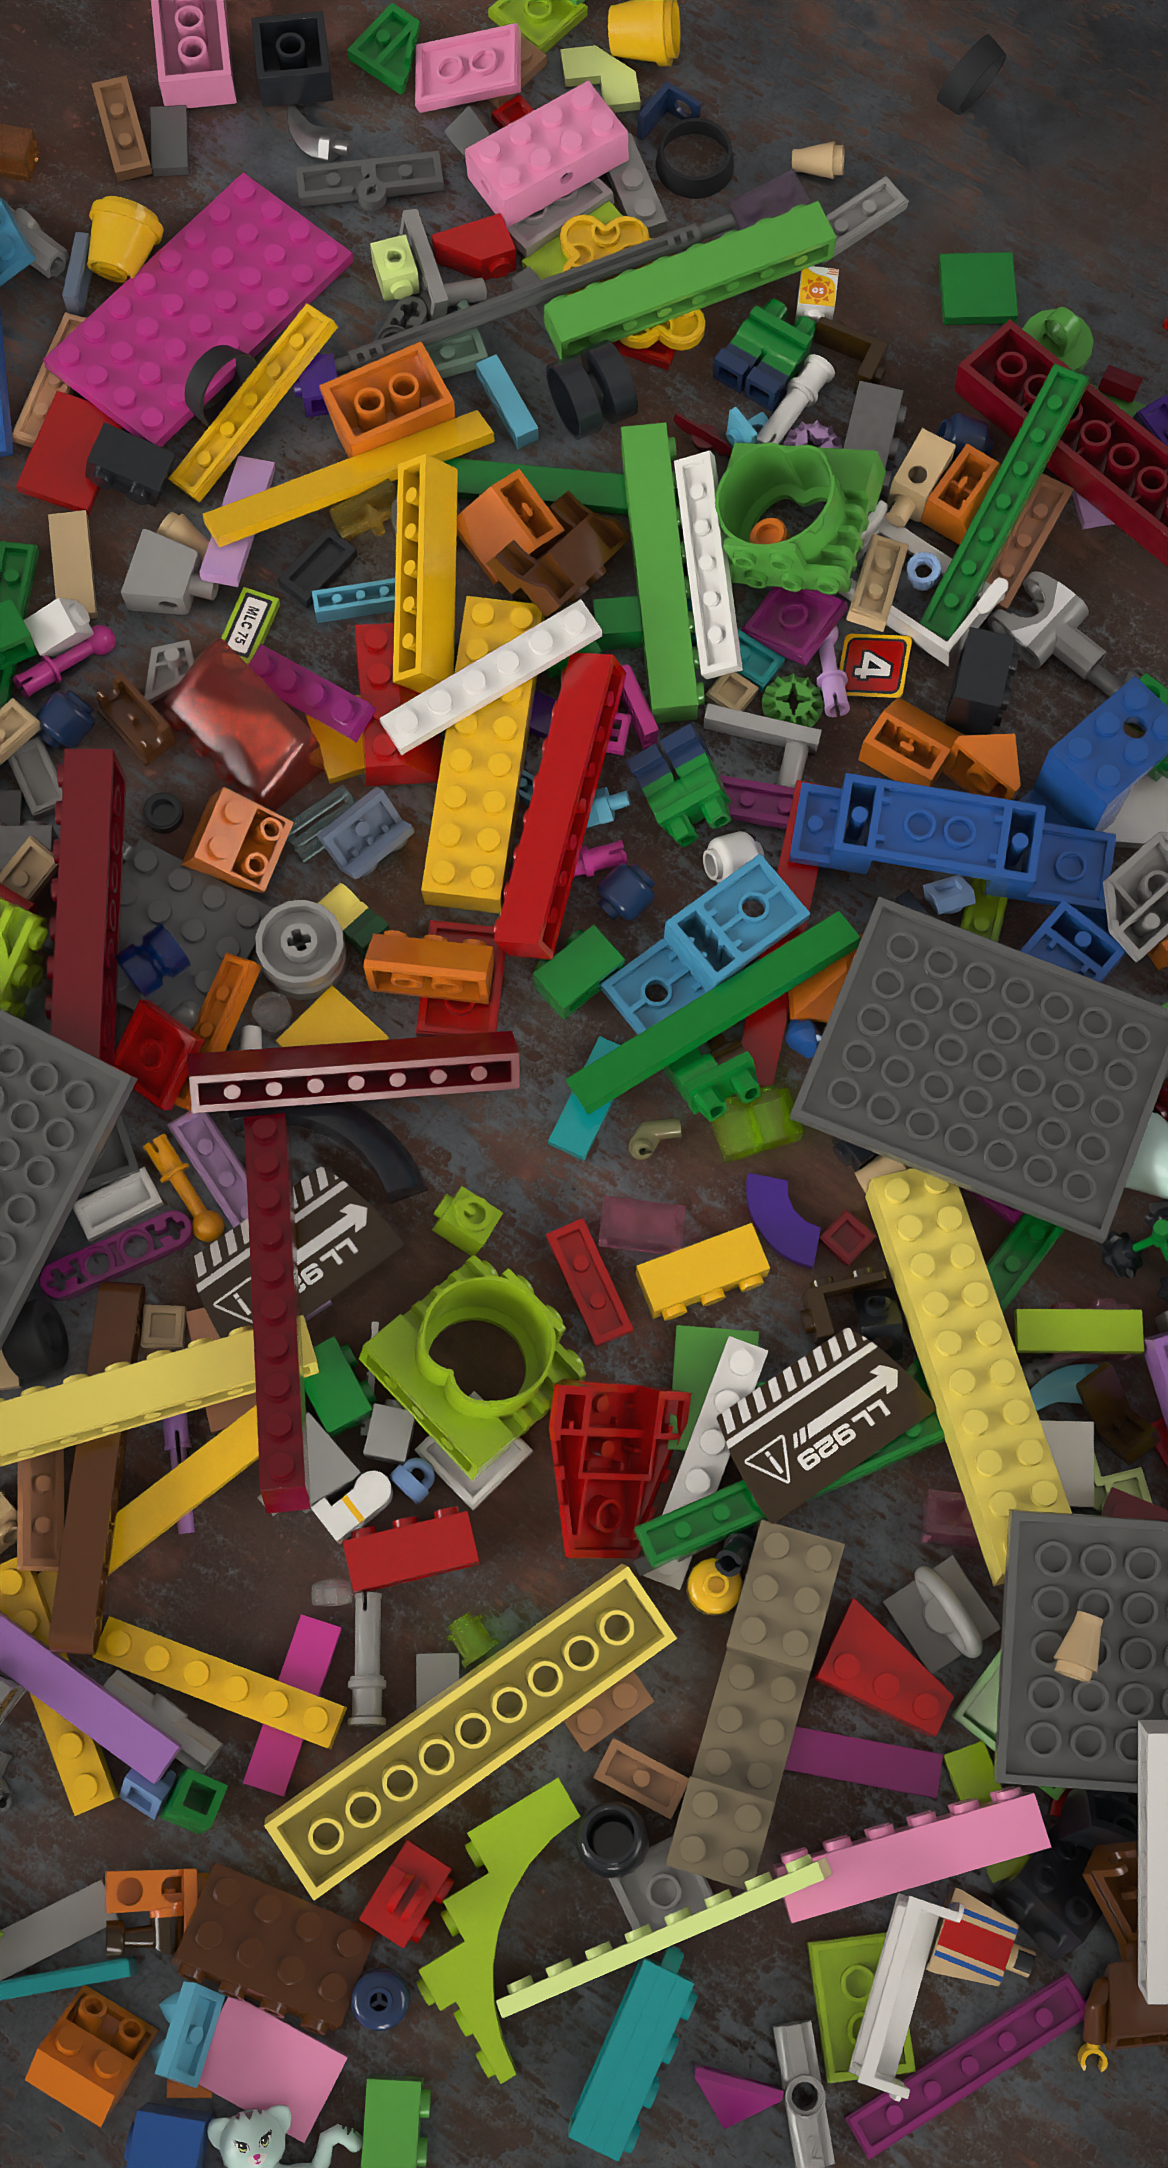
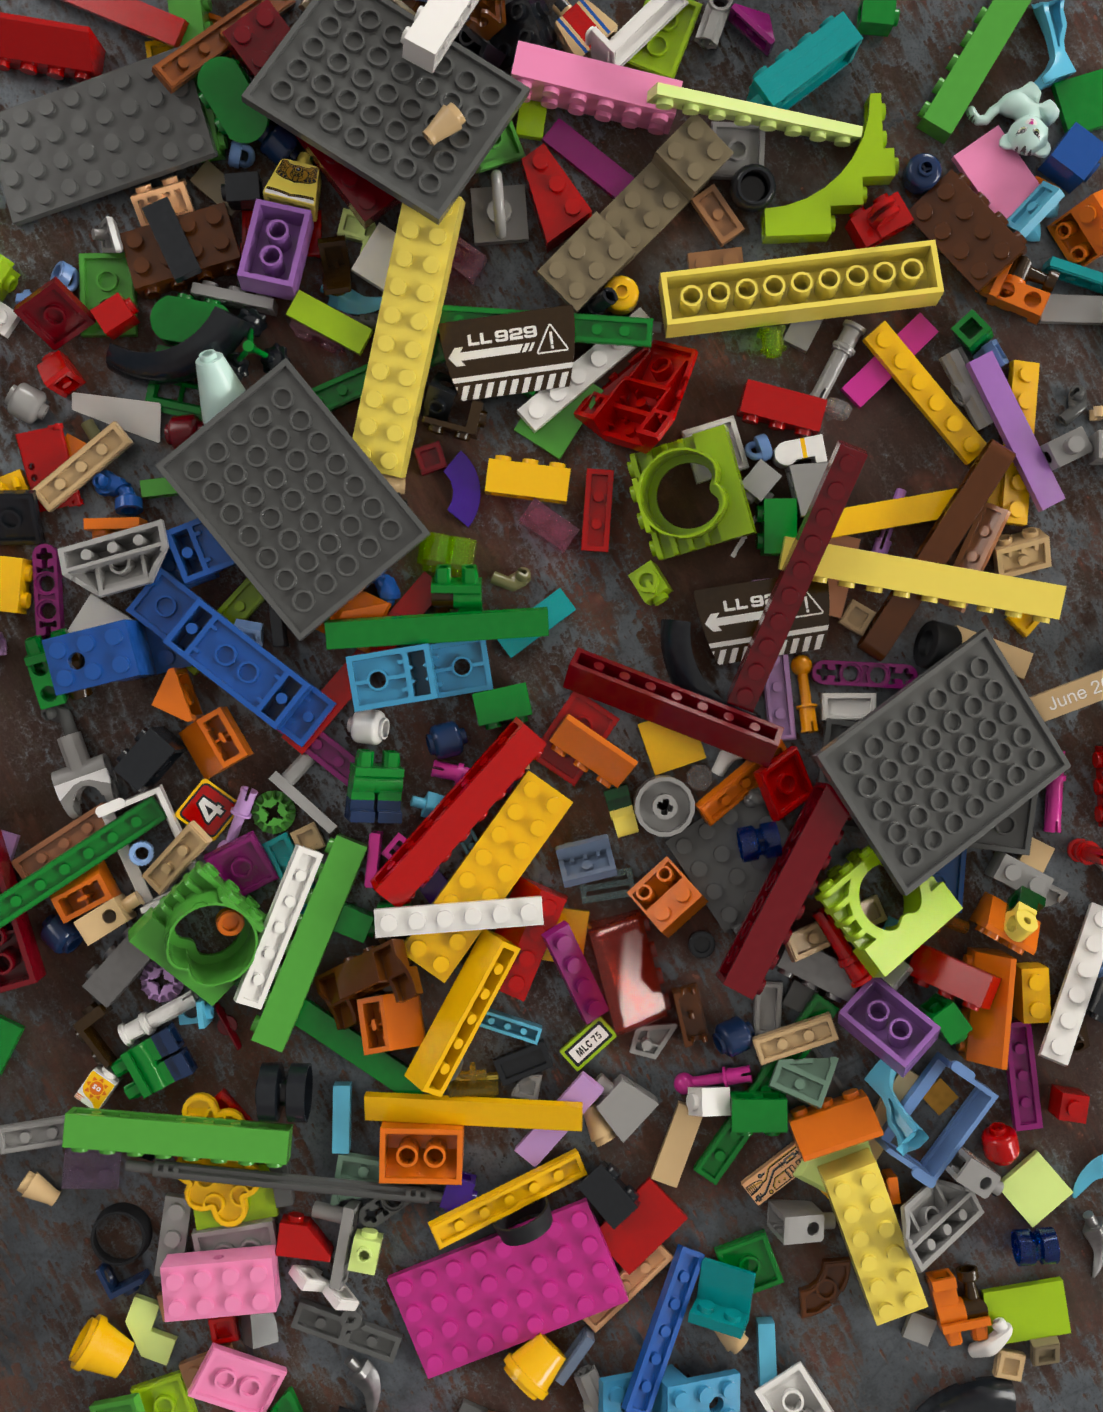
camera: 155 degrees left, 15 degrees up
none -> white tile [288,1265,359,1311]
none -> light grey tile [511,1072,543,1100]

